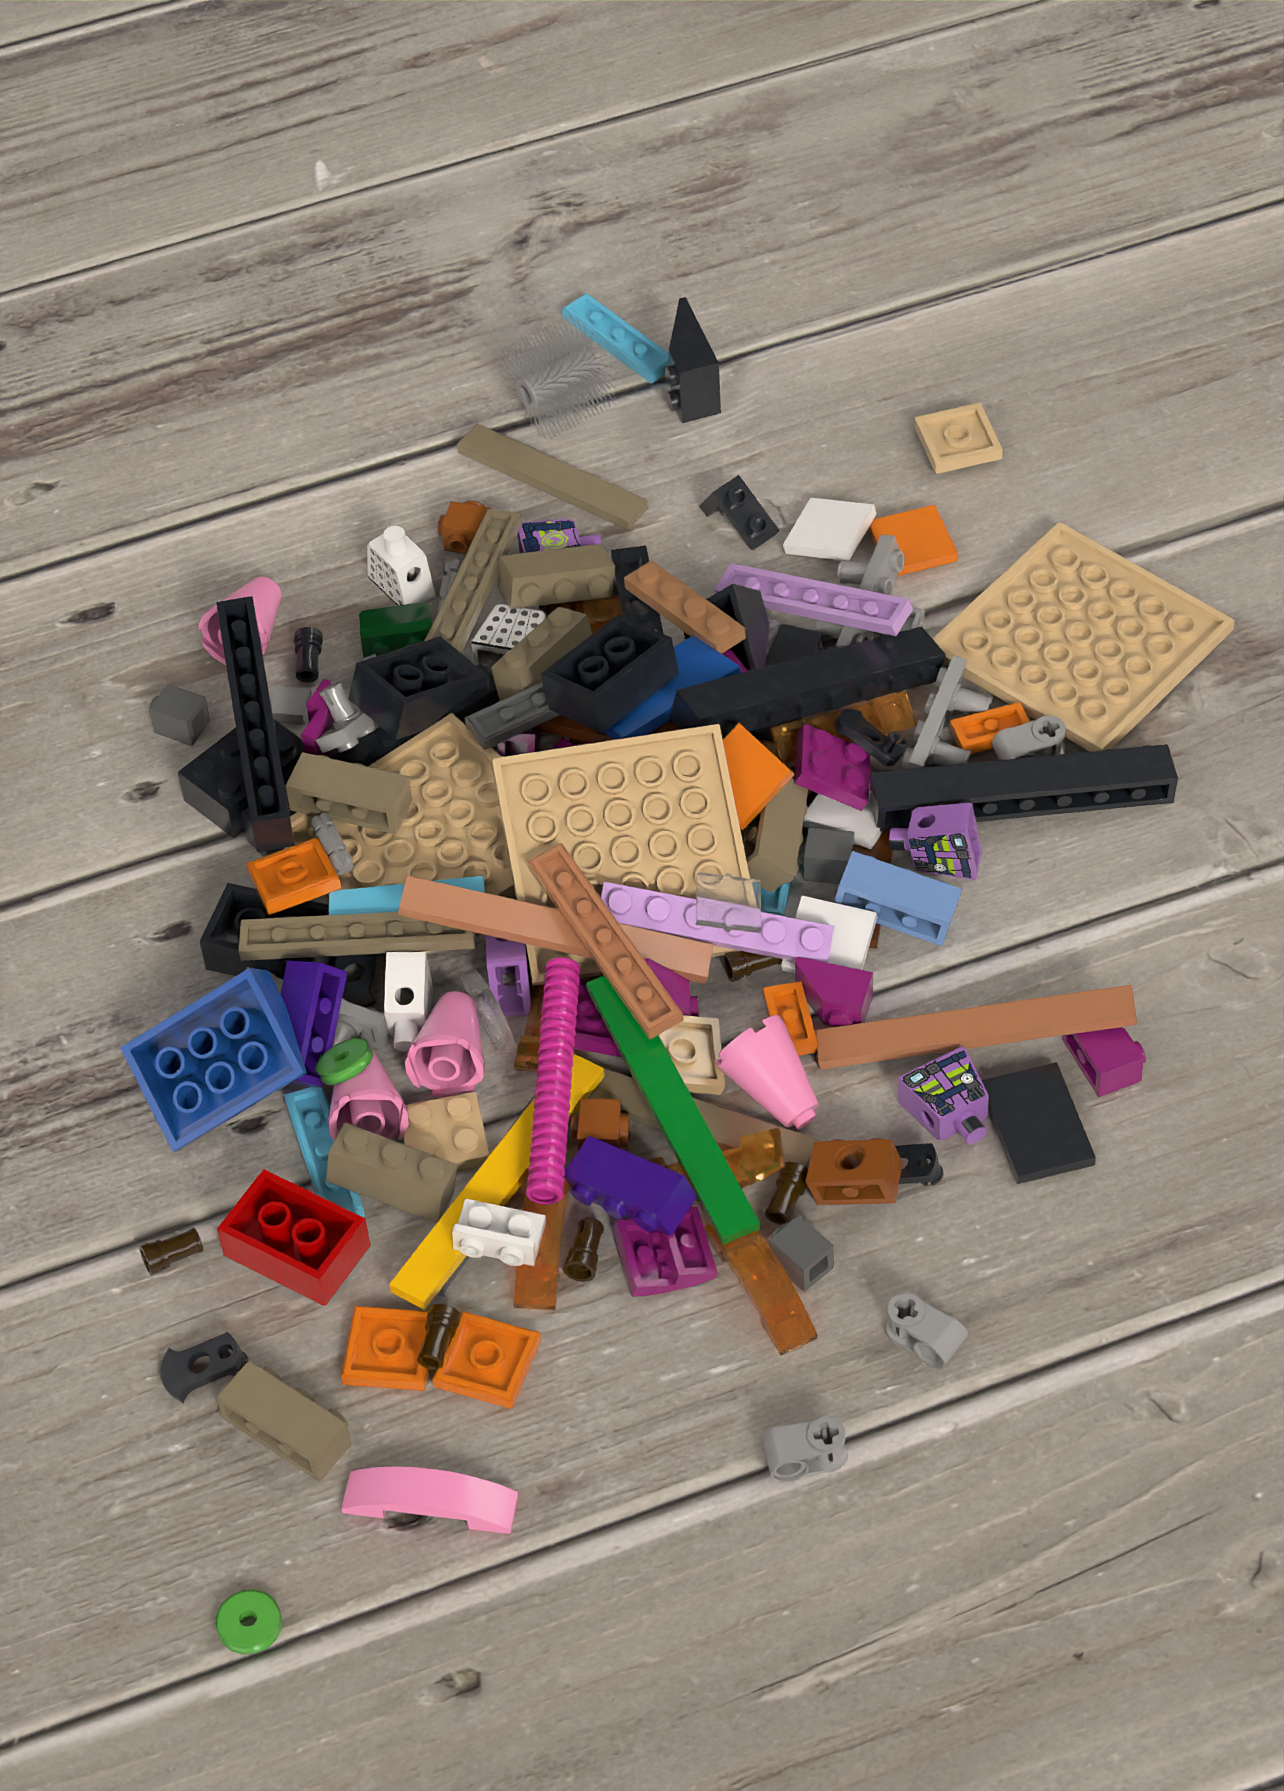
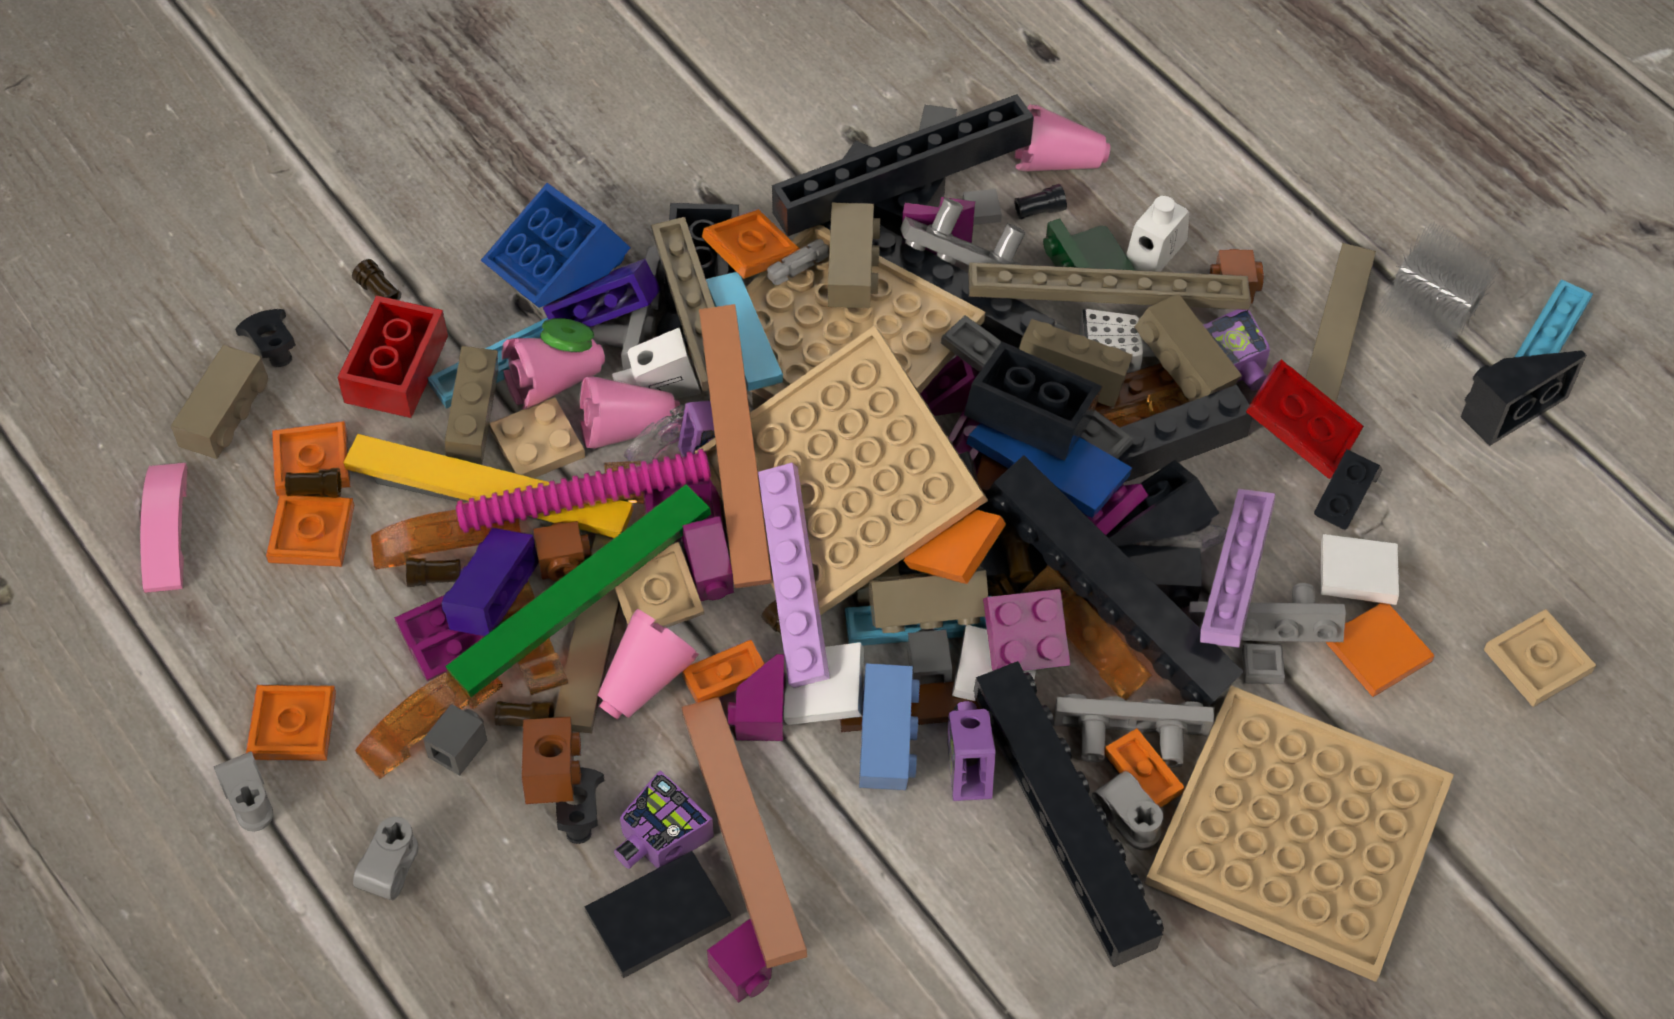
camera: 70 degrees right, 5 degrees up
bright green piece [216,1589,282,1655] -> none
black slope [348,636,488,740] -> none
white bracket [452,1199,546,1266] -> none
nougat tile [528,843,684,1040] -> none
medium nougat plate [624,560,746,654] -> none
clear piece [696,872,761,933] -> none
black piece [834,709,910,766] -> none
none -> orange tile [246,685,336,761]
none -> red tile [1246,359,1364,479]

